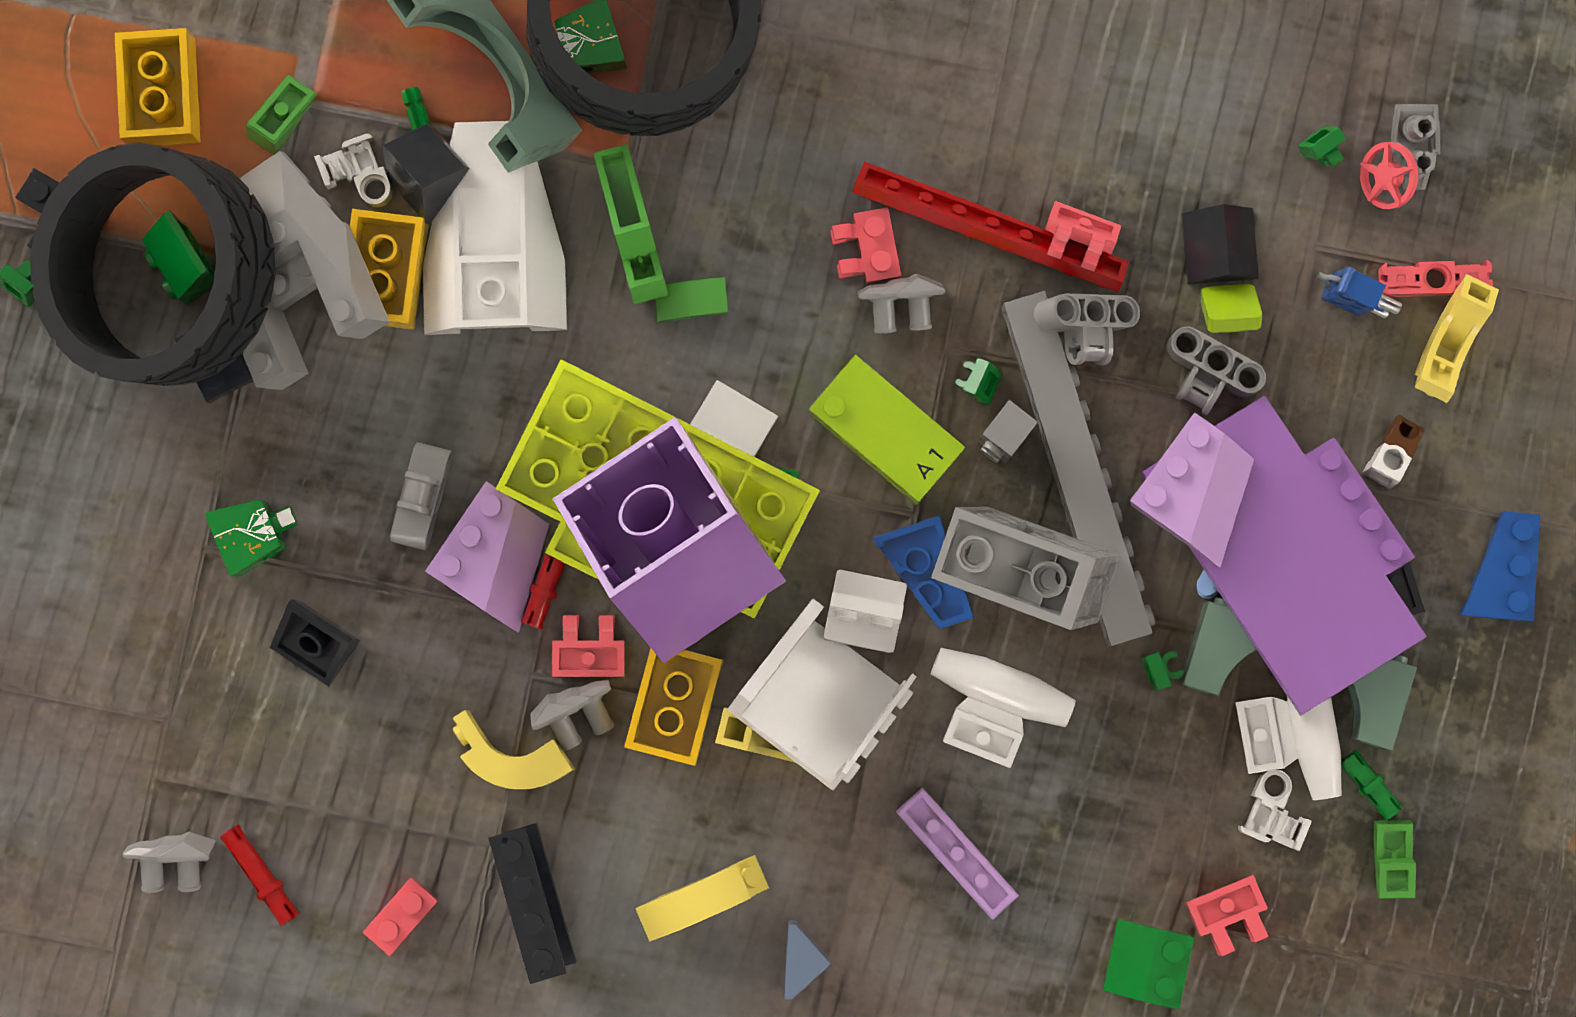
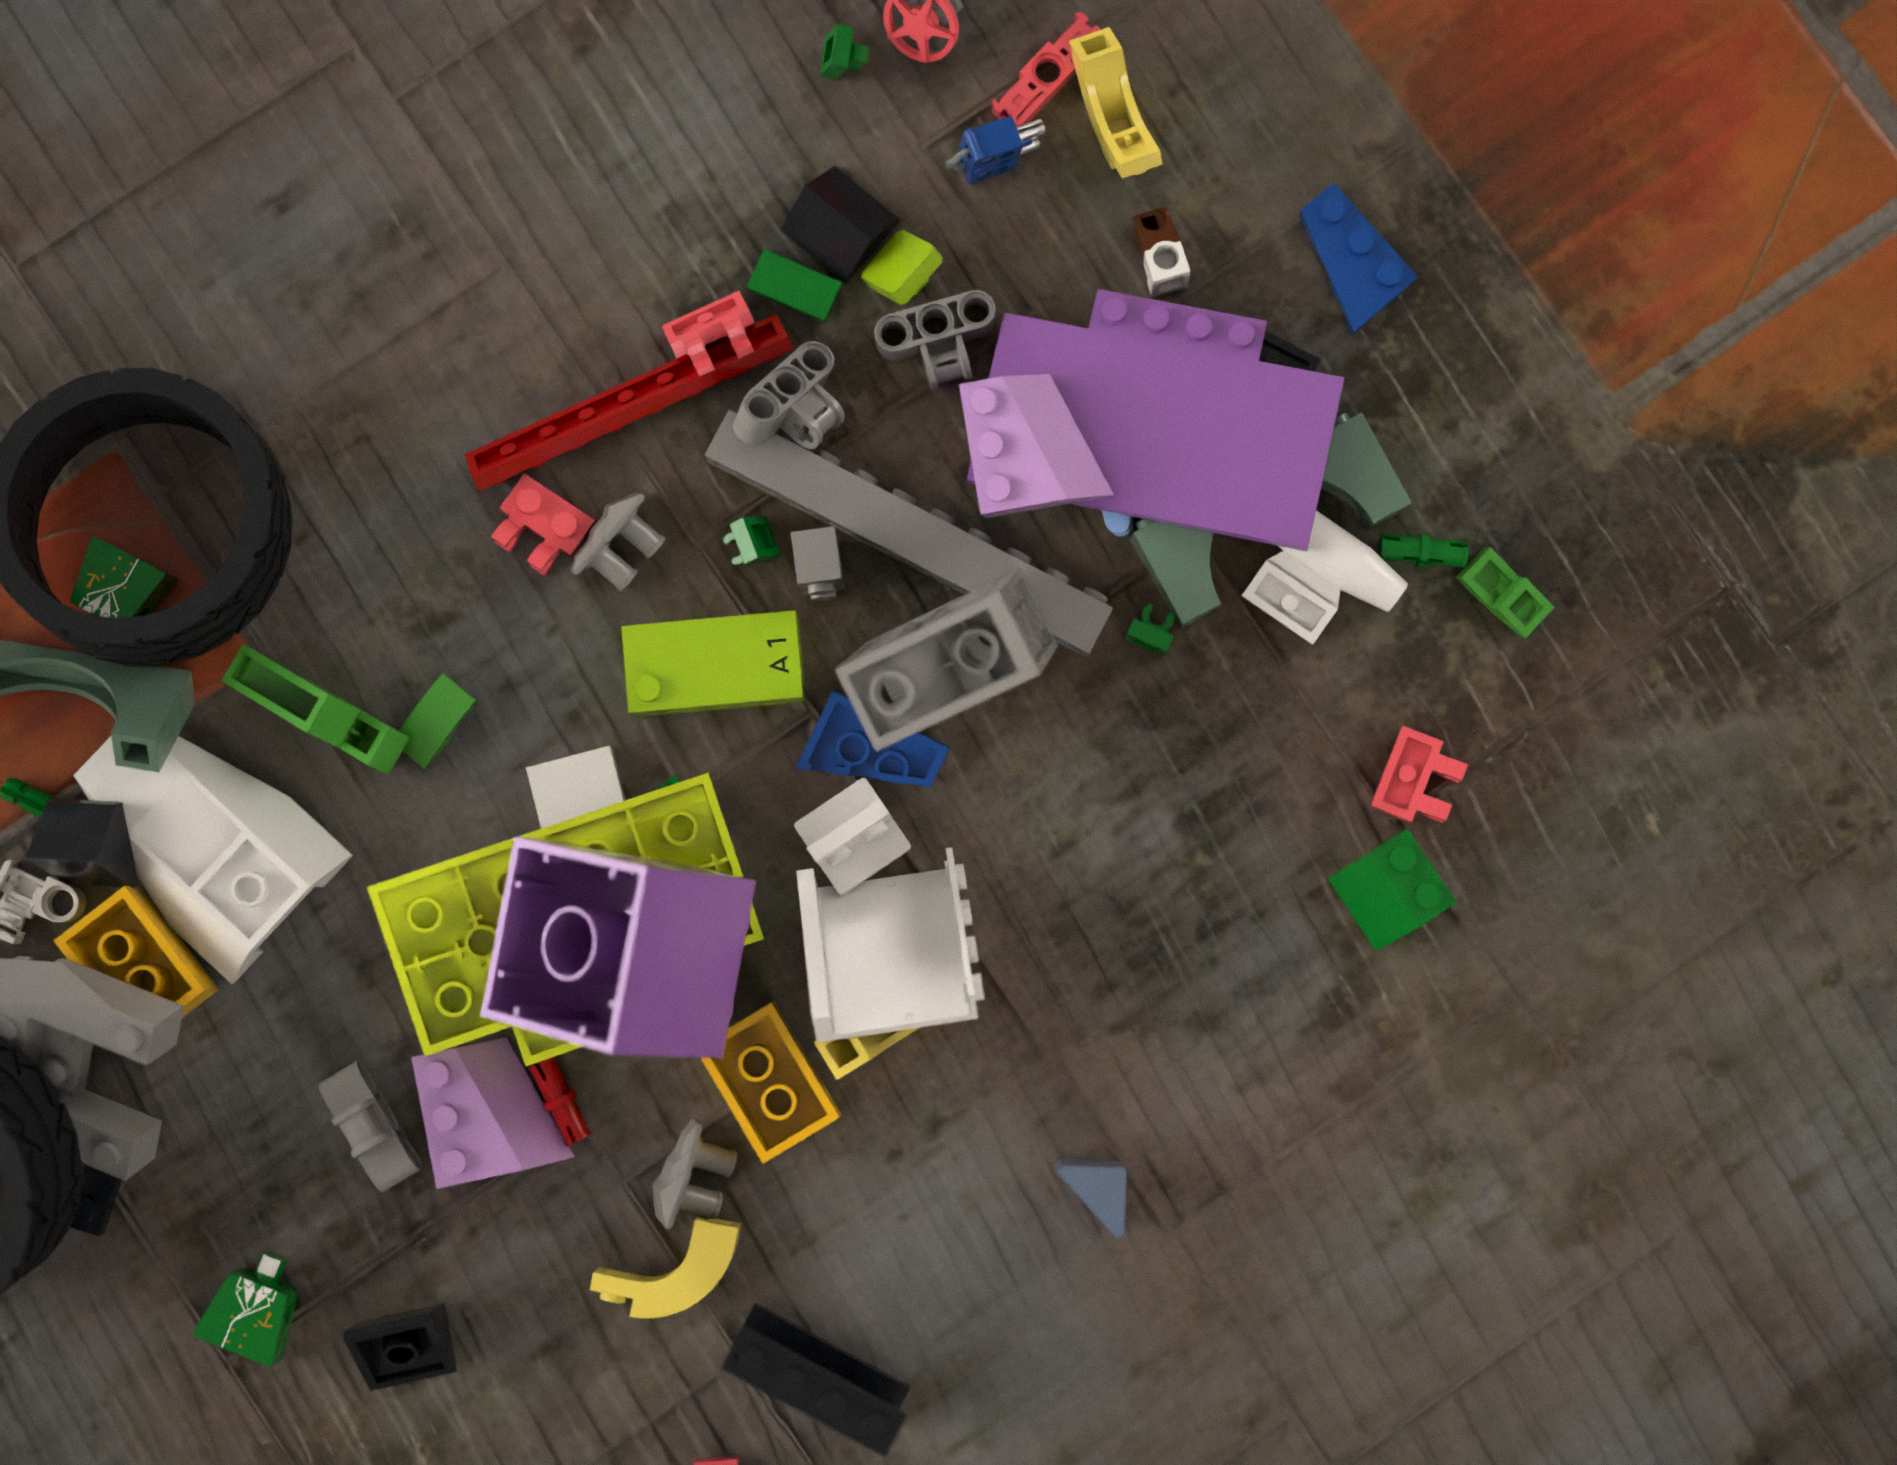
camera: 45 degrees left, 0 degrees up
coral plate [552,615,625,677] -> none
light yellow arch [635,855,769,941] -> none
lavender tile [895,787,1019,920] -> none
white plate [930,648,1076,768] -> none
white piece [1238,770,1312,851] -> none
none -> green tile [747,249,842,324]

